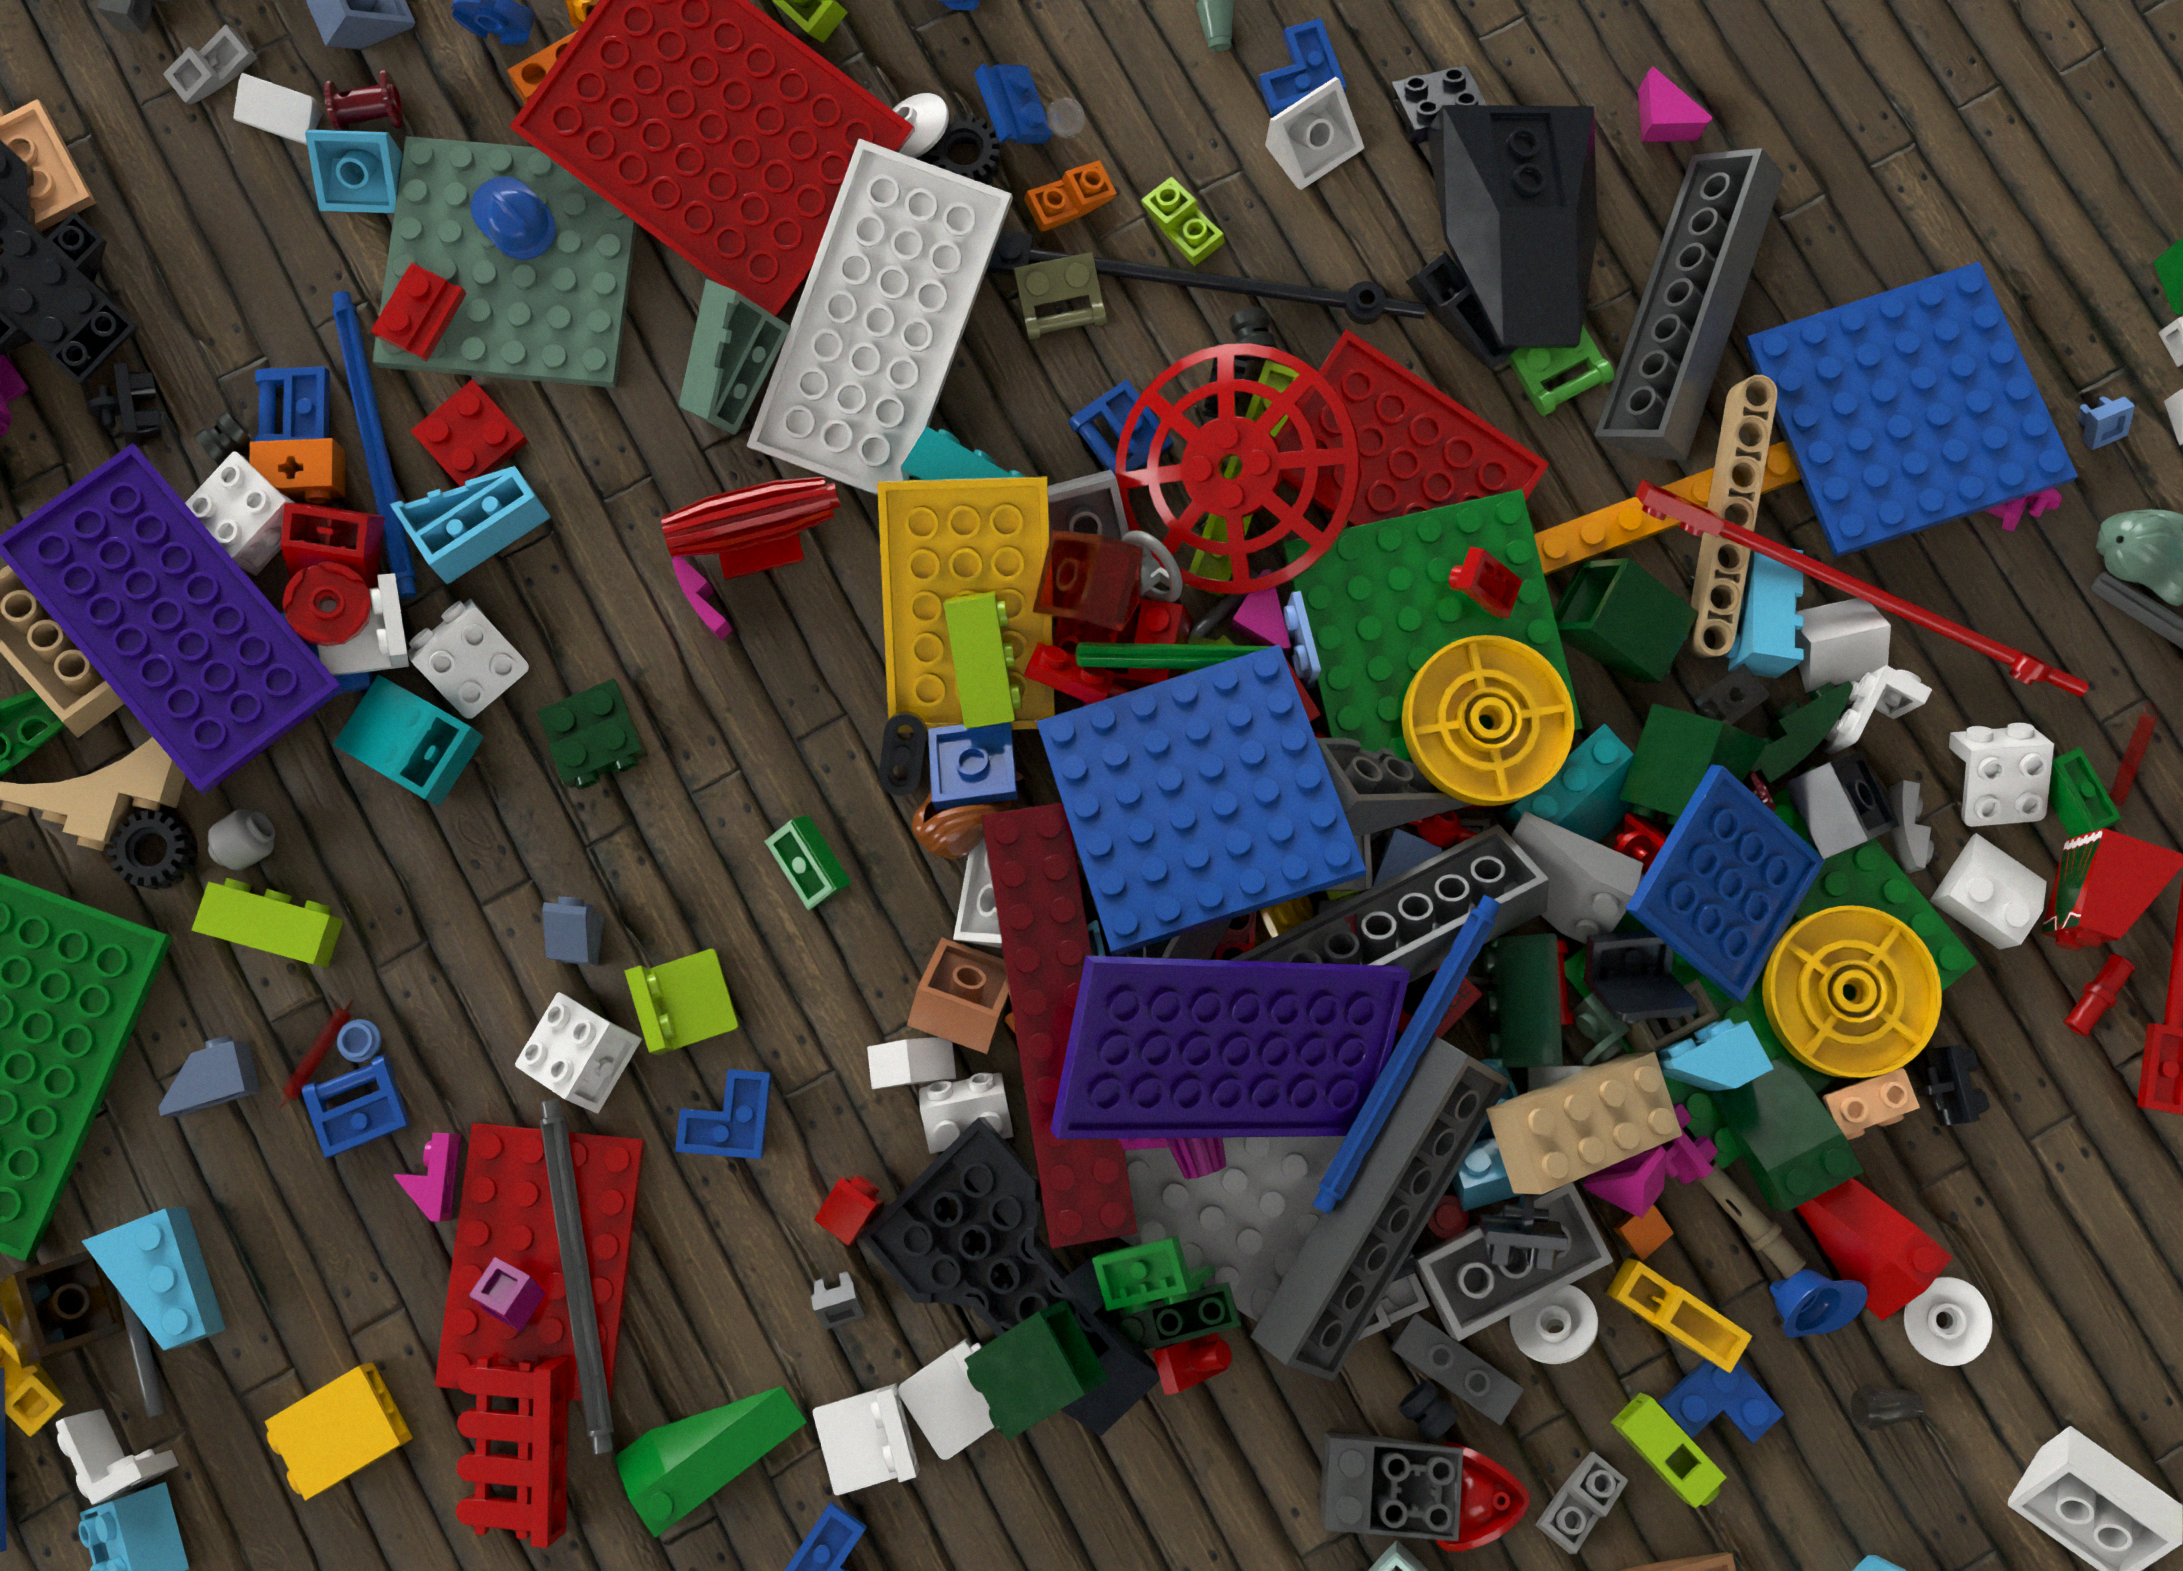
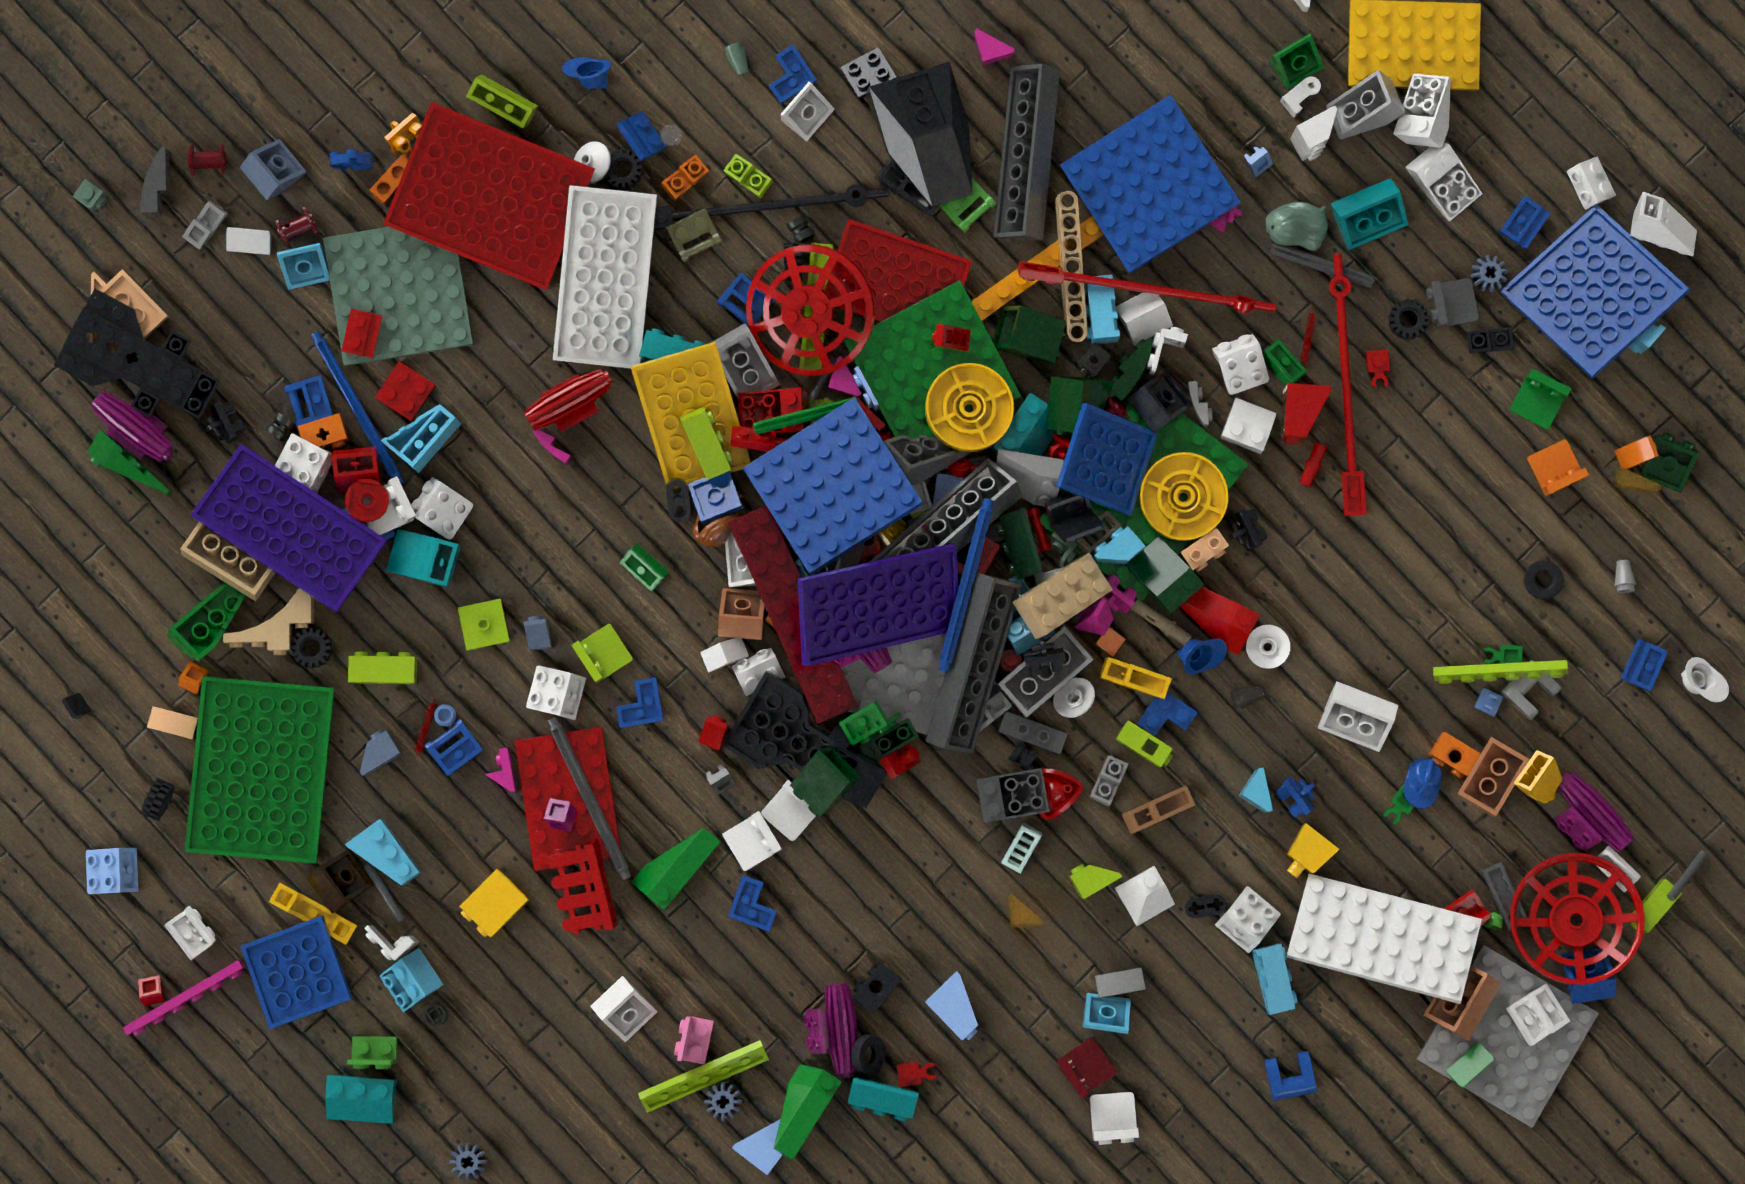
camera: 10 degrees left, 5 degrees up
light grey head [208,809,275,871] -> none
blue piece [471,176,556,260] -> none
dark green plate [537,678,648,789] -> none
sand green wedge [679,279,791,435] -> none
clear red piece [1032,530,1183,631] -> none
none -> lime plate [458,598,510,651]

